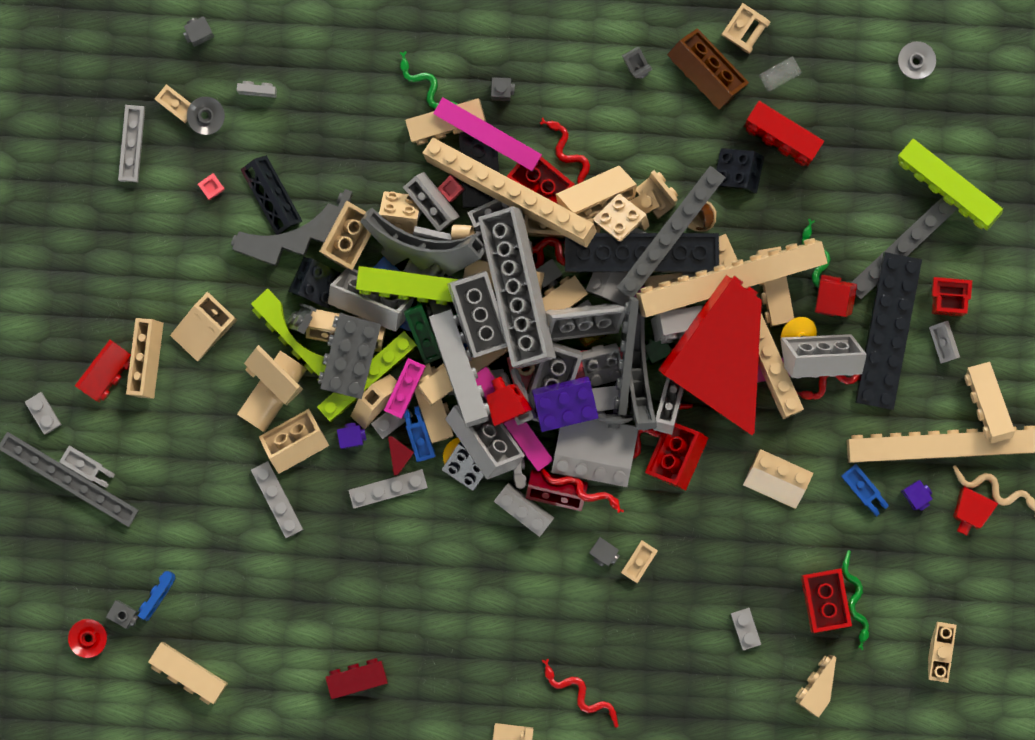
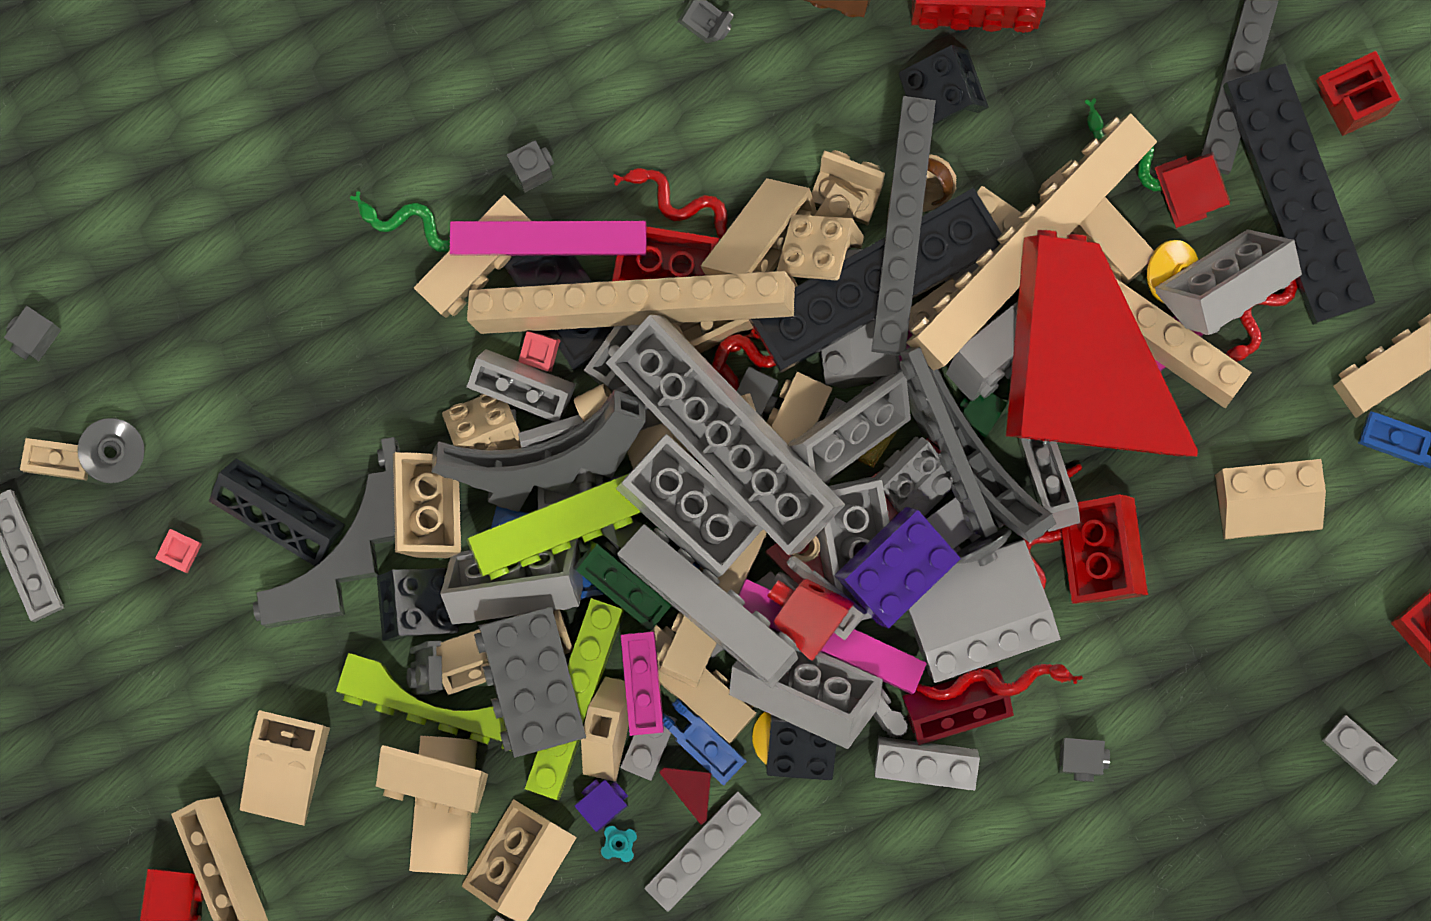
camera: 25 degrees left, 5 degrees down
light grey plate [237,81,277,98] -> none
tan plate [621,540,658,583] -> none
light grey plate [929,321,960,363] -> none
none -> teal plate [601,826,637,862]

